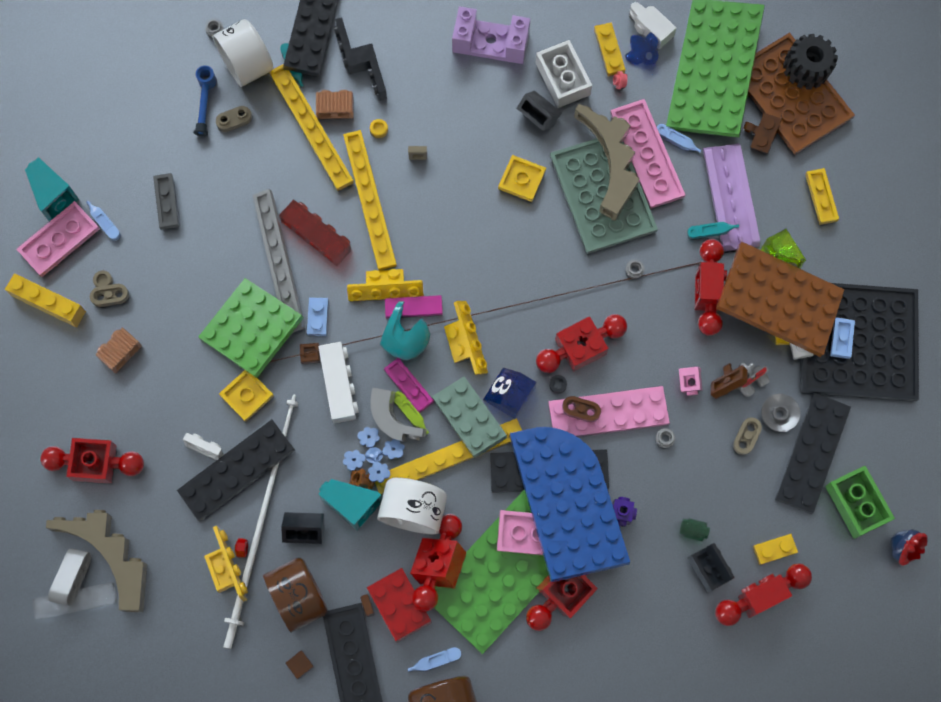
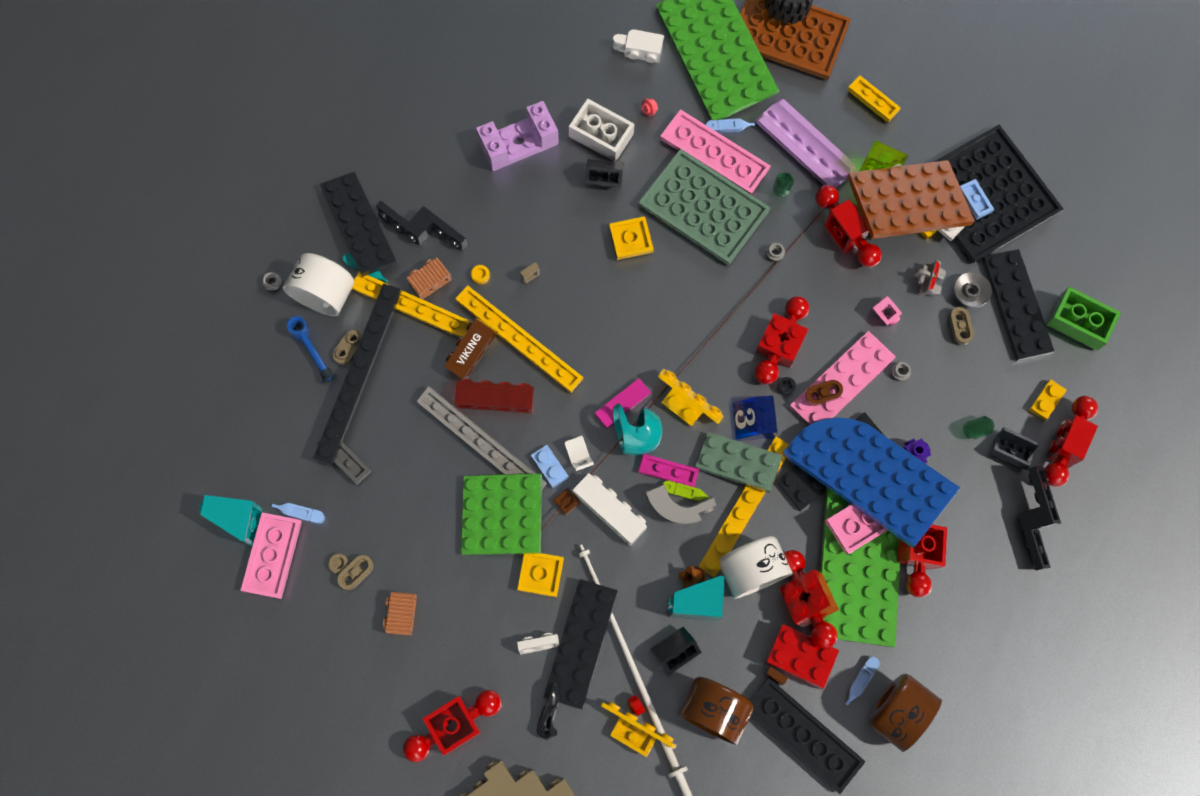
camera: 40 degrees left, 0 degrees up
yellow brick [5,273,86,328] -> none
reddish brown tile [285,650,314,679] -> none
medium blue plant [343,427,405,483] -> none
yellow bracket [347,269,424,301] -> none
dark tan arch [574,104,640,221] -> none
yellow plate [594,22,626,77] -> none
clear blue plate [625,32,659,65] -> none
teal piece [687,222,739,239] -> none
reddish brown plate [711,363,748,399] -> none
reddish brown plate [743,113,782,154] -> none
hair [891,529,928,566] -> none
none -> black plate [313,283,402,466]
none -> reddish brown brick [444,319,498,379]
none -> black piece [537,683,560,740]
none -> white bracket [564,435,594,471]
none -> clear green brick [773,172,794,197]
none -> black bracket [1018,466,1061,571]

